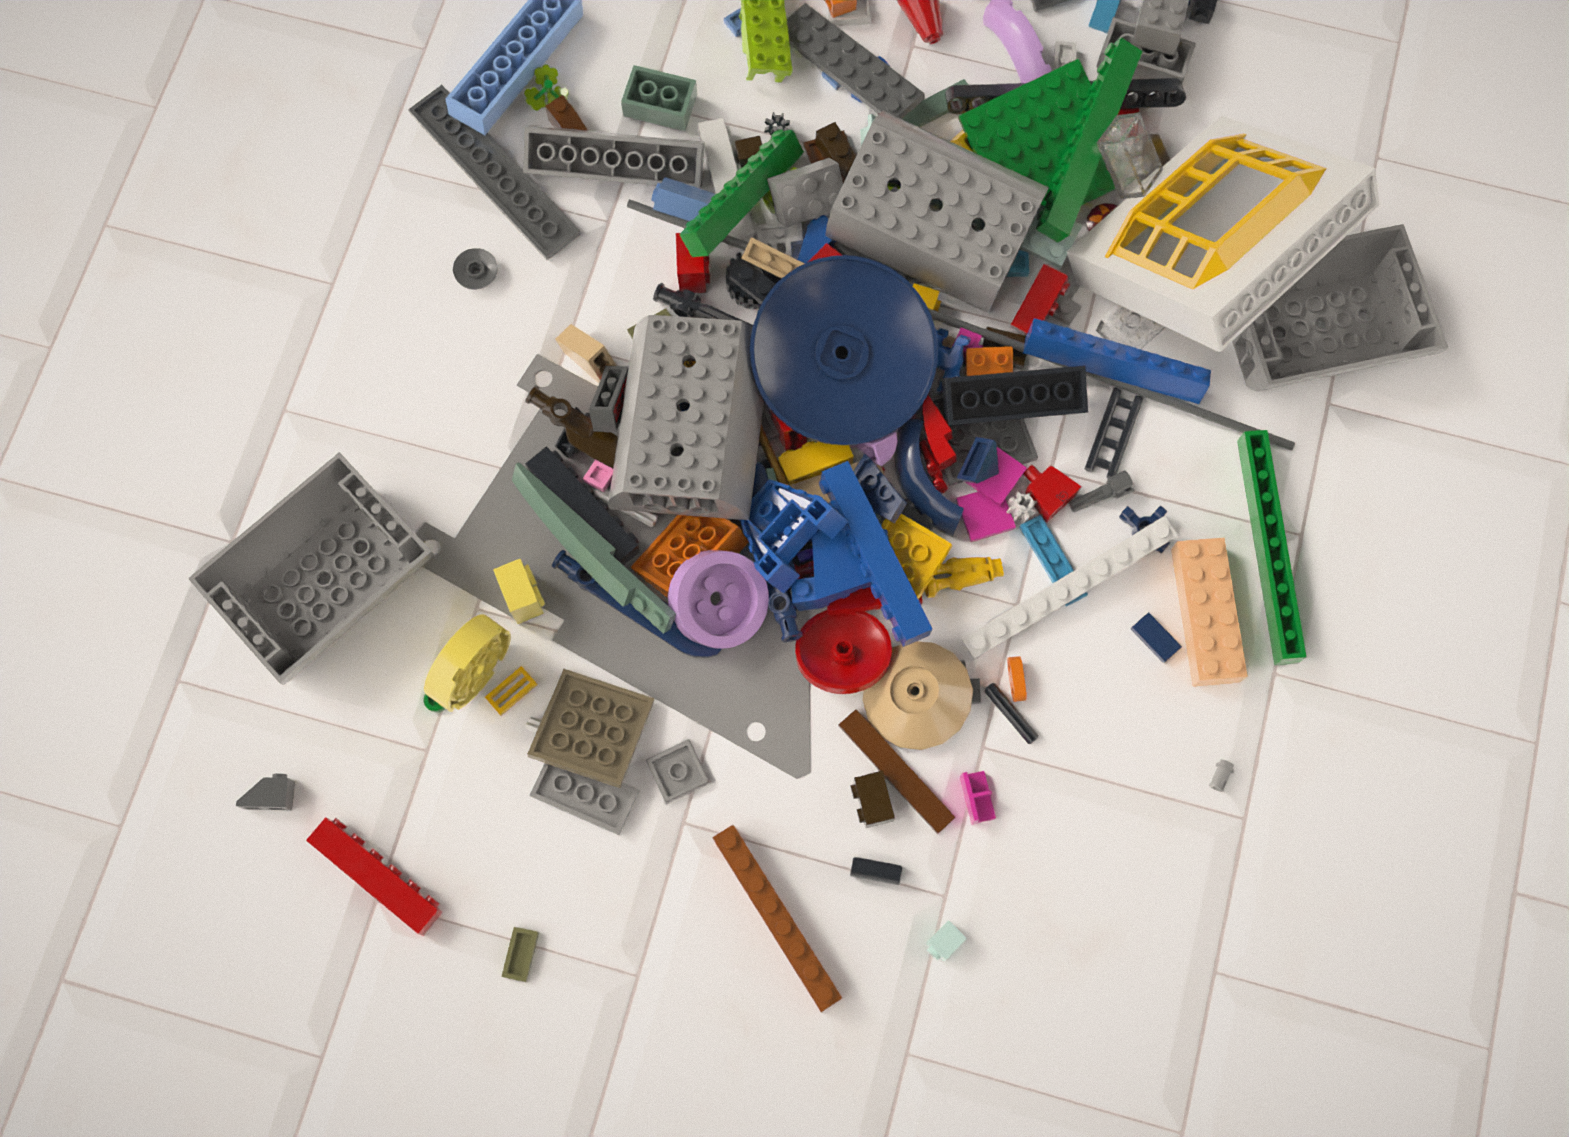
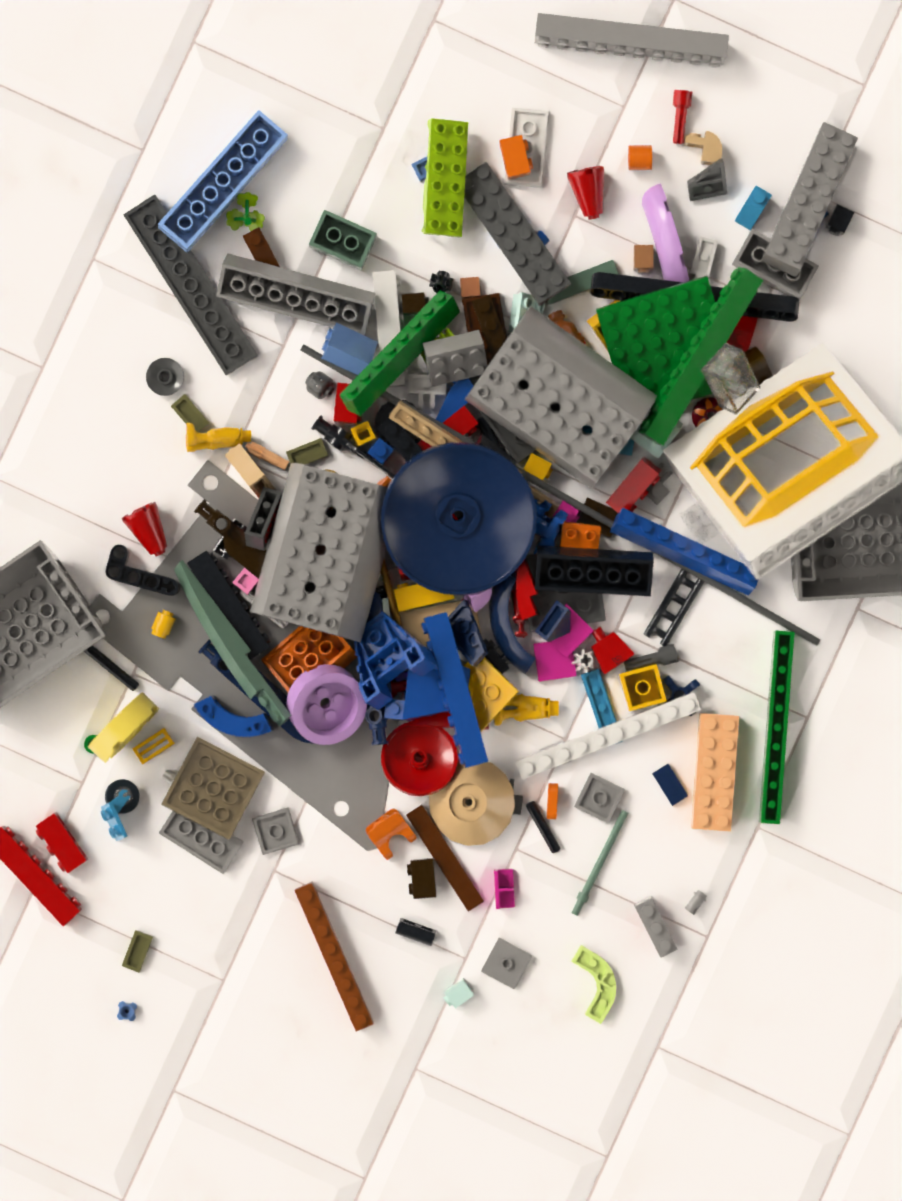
camera: 10 degrees right, 15 degrees up
light yellow brick [493,559,545,625] -> none
none -> red brick [35,812,89,874]
none -> black axle [84,645,139,691]
none -> plate [100,779,140,842]
none -> black beam [105,544,180,596]
none -> medium blue plate [117,1001,137,1021]
none -> red cone [121,501,168,557]
none -> yellow brick [151,609,176,639]
none -> olive tile [171,394,210,432]
none -> yellow piece [186,423,251,452]
none -> blue window [193,695,274,737]
none -> light nougat piece [245,441,289,470]
none -> dark grey head [305,371,334,399]
none -> yellow brick [350,421,376,447]
none -> orange piece [365,808,417,860]
none -> blue brick [367,438,394,466]
none -> nougat tile [460,277,481,298]
none -> light grey plate [481,937,533,989]
none -> sand green bar [571,810,629,916]
none -> yellowish green plate [571,945,616,1024]
none -> light grey plate [574,772,625,824]
none -> yellow brick [618,664,667,711]
none -> medium nougat brick [633,245,654,274]
none -> light grey brick [633,896,678,958]

